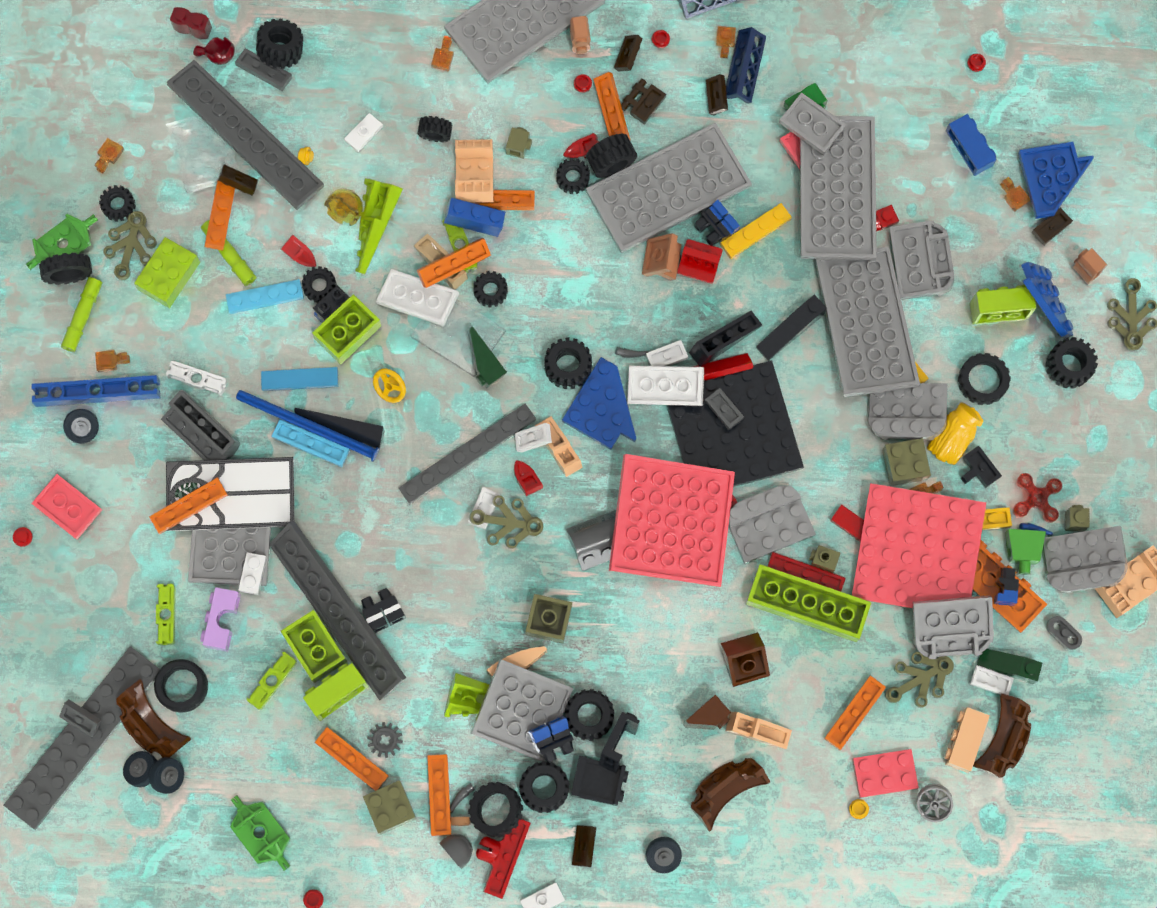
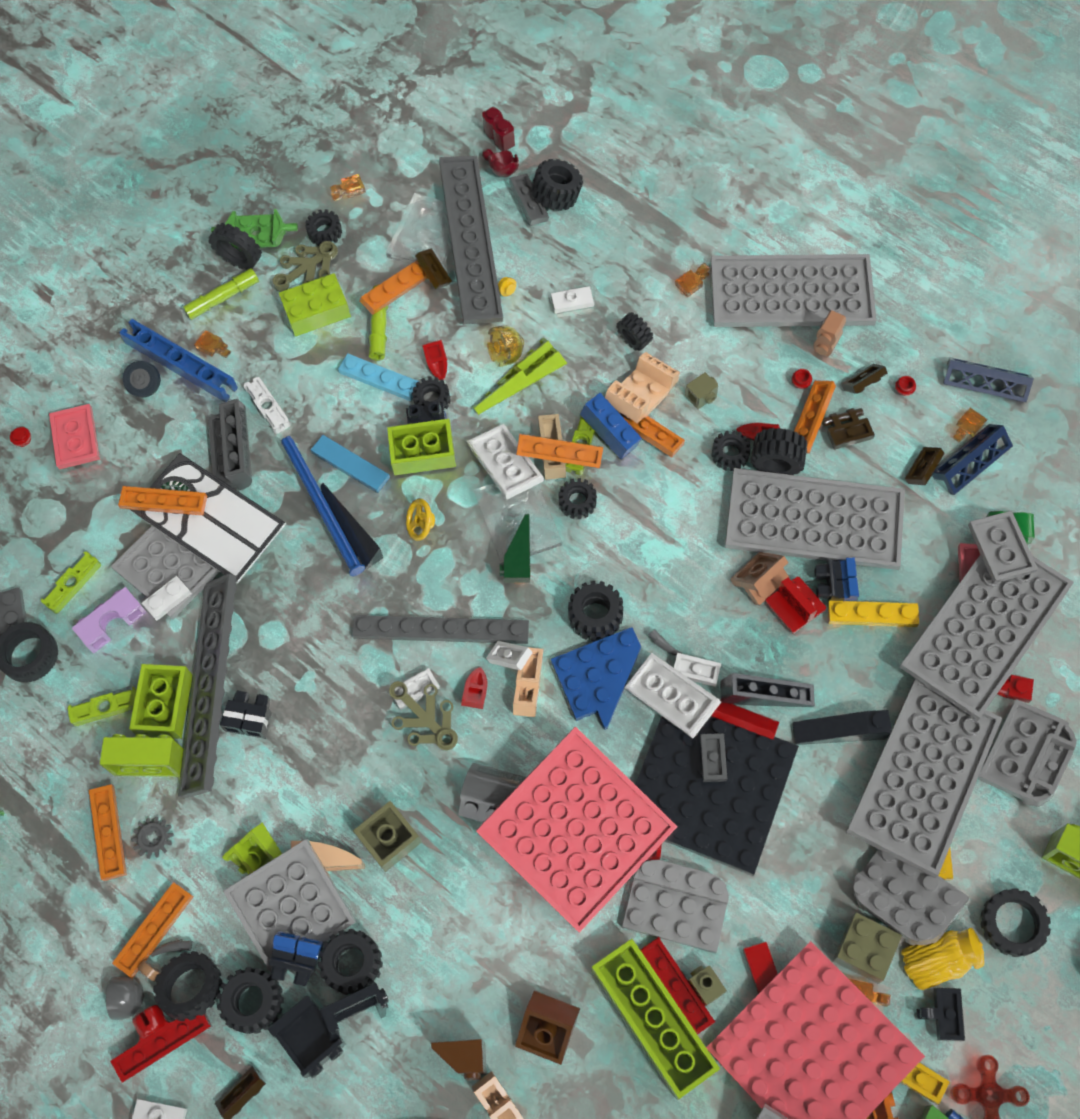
camera: 45 degrees right, 10 degrees down
medium azure plate [272,419,350,468] -> none
olive brick [363,780,417,835] -> none

